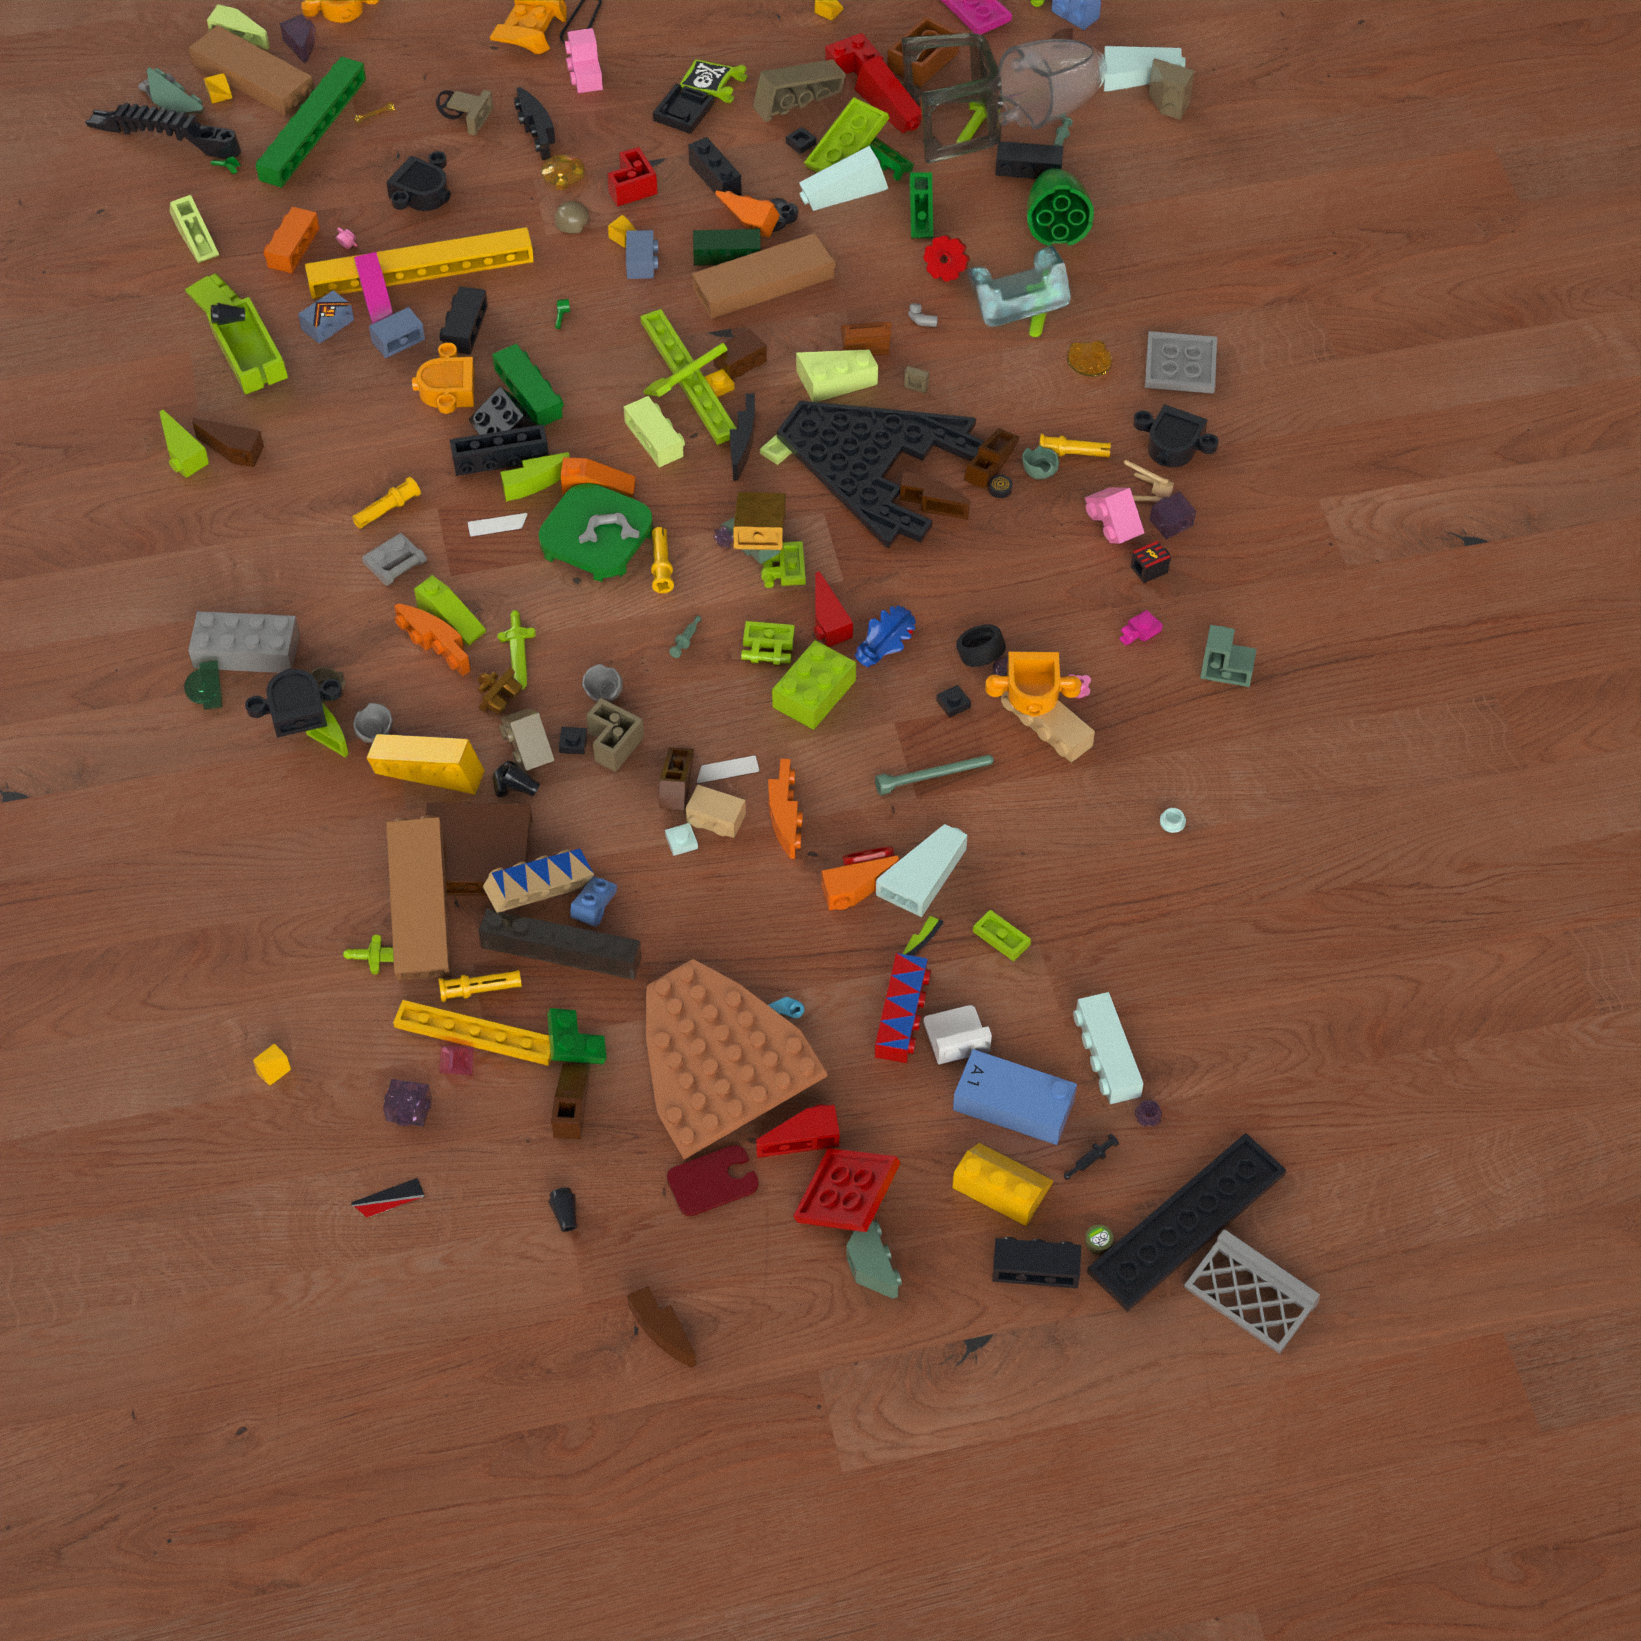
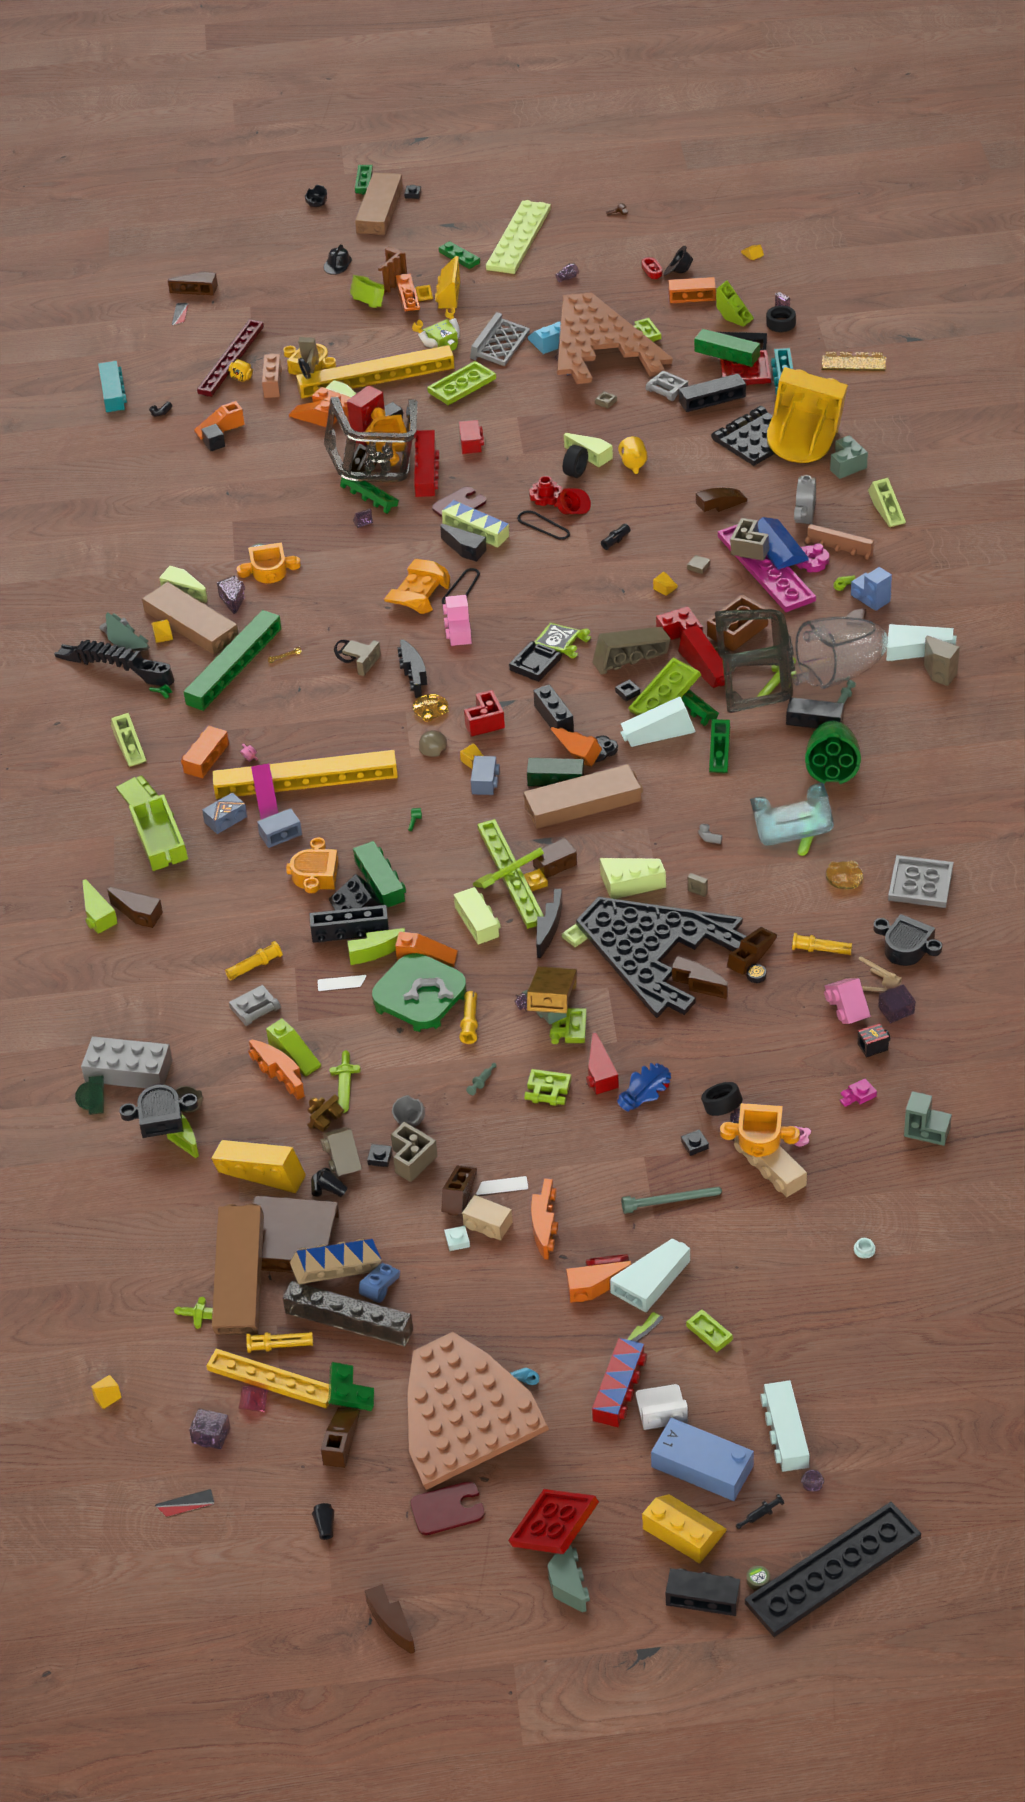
camera: 10 degrees right, 10 degrees down
black cone [211,302,245,326] -> none
light grey hair [353,703,393,743] -> none
black piece [386,151,451,211] -> none
black brick [440,286,488,355] -> none
red slope [756,1104,840,1158] -> none
lime brick [772,640,856,730] -> none
dark orange plate [840,322,892,356] -> none
red plant [923,235,970,282] -> none
sand green hair [1022,446,1059,479] -> none
light grey fence [1184,1229,1320,1354] -> none

